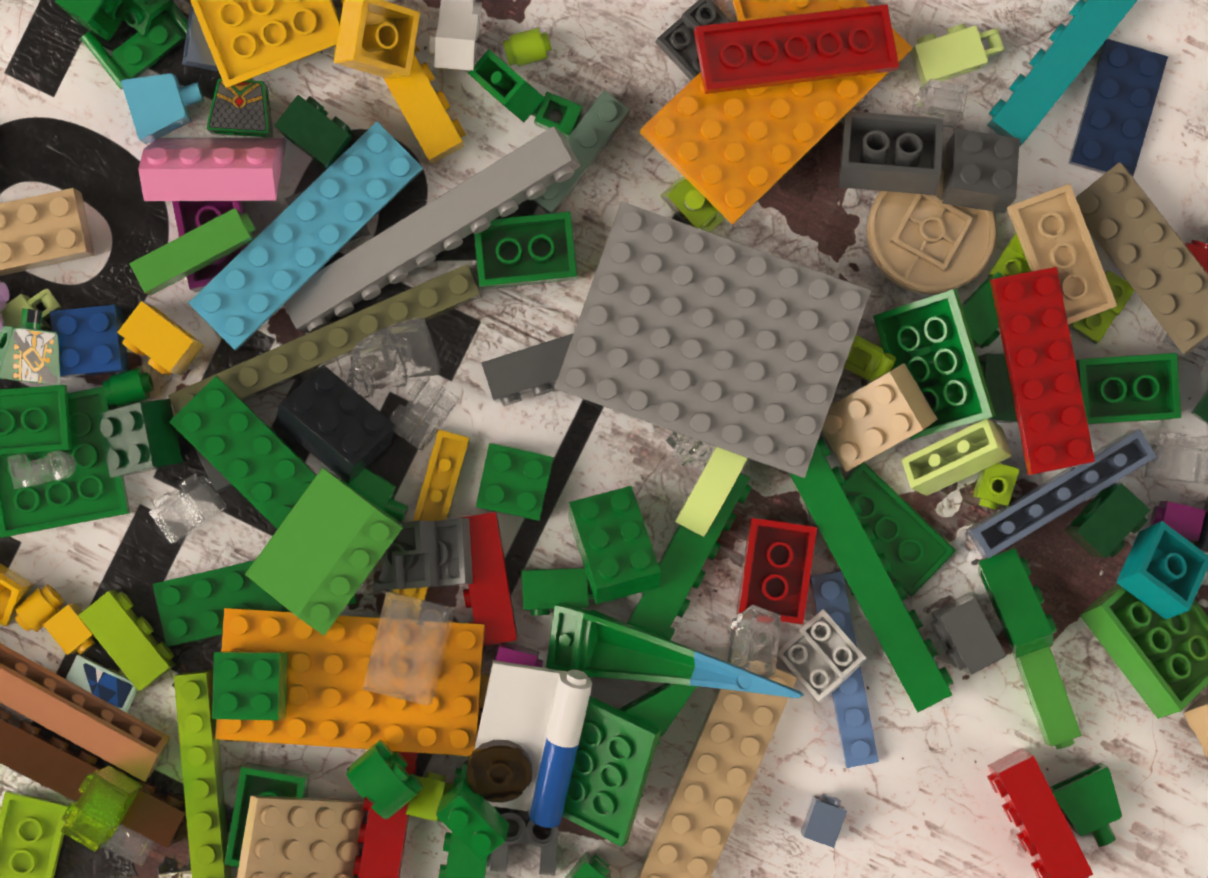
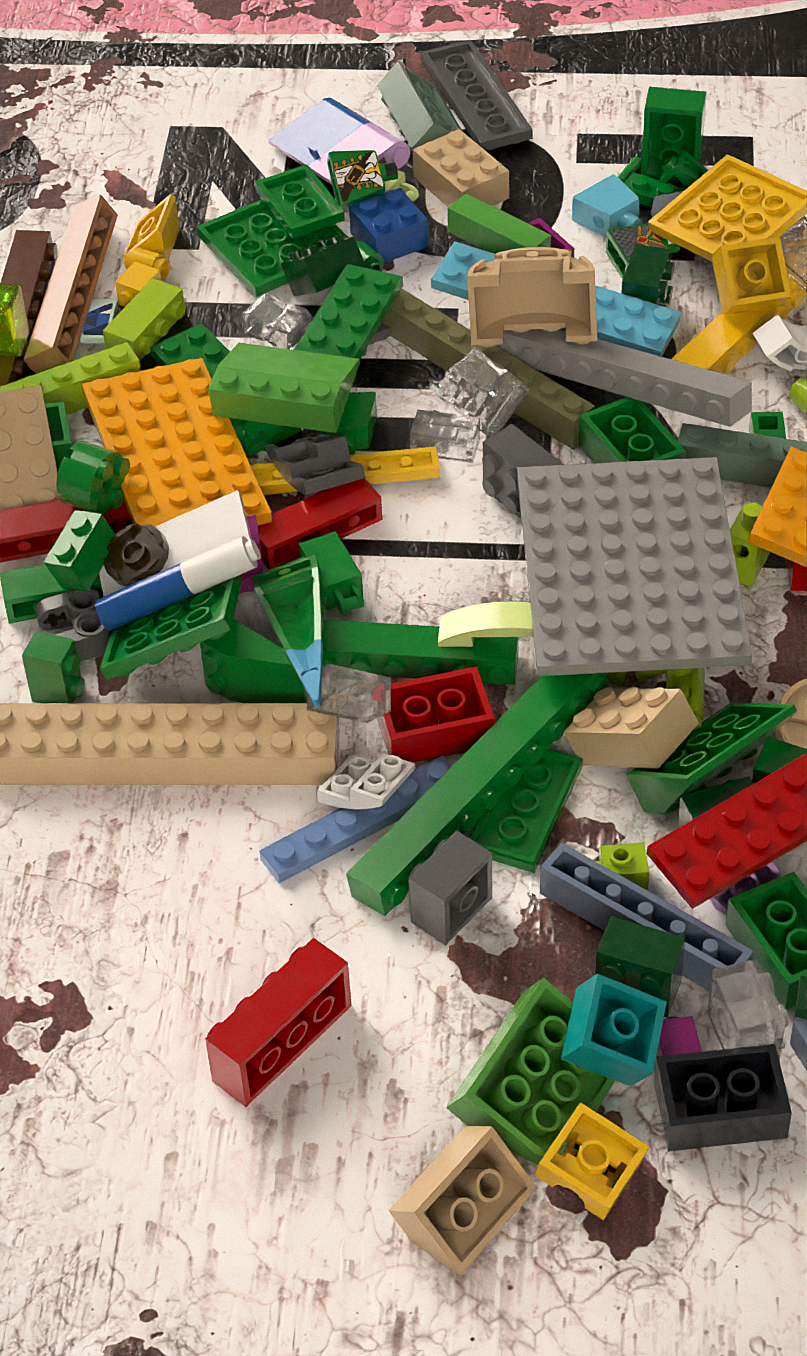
camera: 70 degrees right, 40 degrees down
clear leg [7,451,76,489] -> none
yellow brick [117,301,205,376] -> none
bright pink slope [139,138,286,201] -> none
green brick [212,651,287,720] -> none
black brick [275,364,397,484] -> none
clear brick [363,591,456,705] -> none
green brick [468,49,545,122] -> none
green brick [475,443,554,521] -> none
green brick [568,486,661,604] -> none
sand blue brick [801,794,847,848] -> none
yellowish green brick [901,418,1013,496] -> none
green brick [978,548,1057,658] -> none
bright green brick [1010,646,1082,749] -> none
green torso [1050,763,1122,847] -> none
none -> tan cylinder [467,247,597,348]

